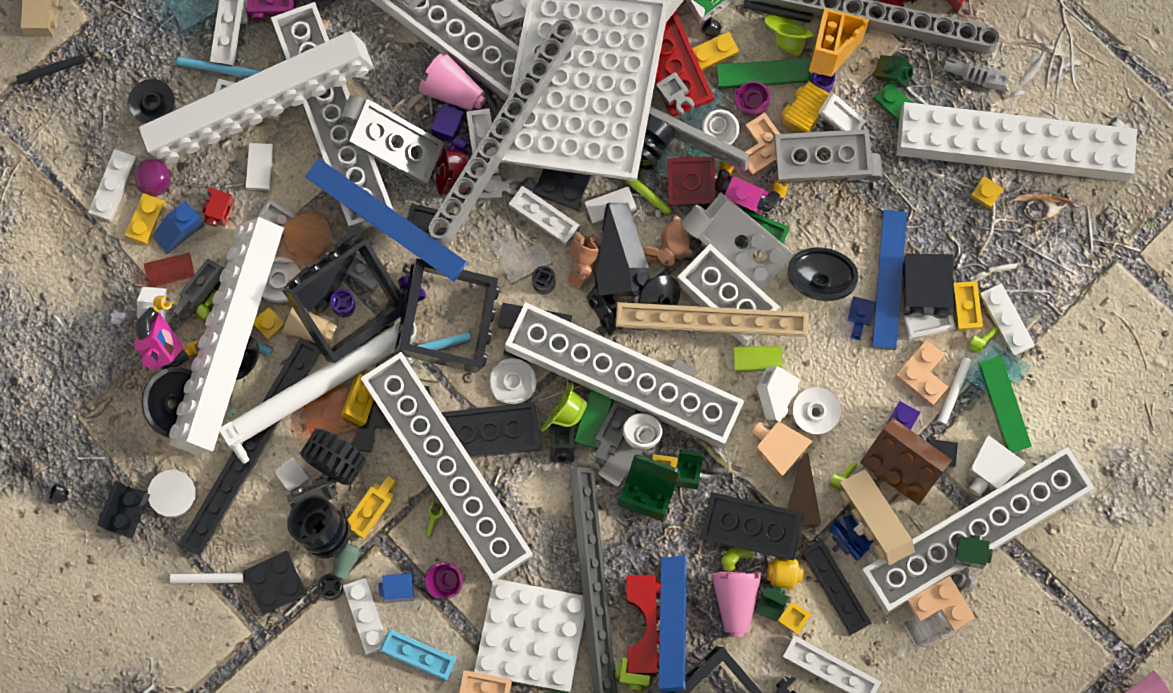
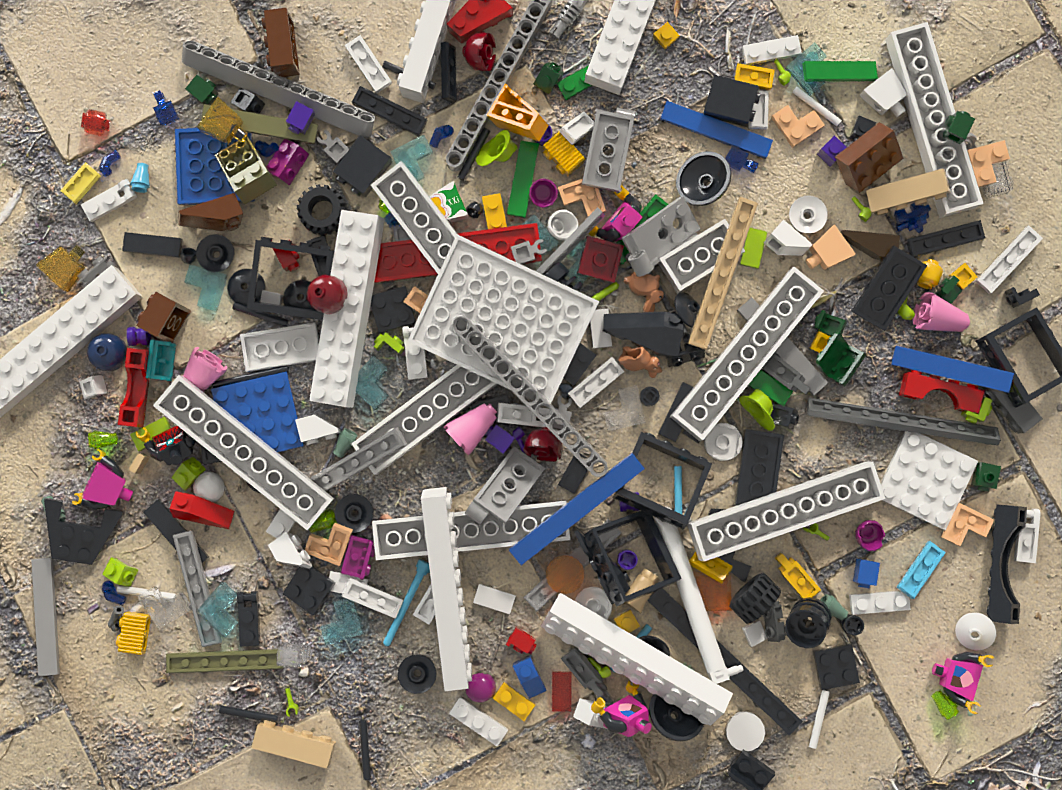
camera: 75 degrees left, 10 degrees up
white piece [623,413,662,450] -> none

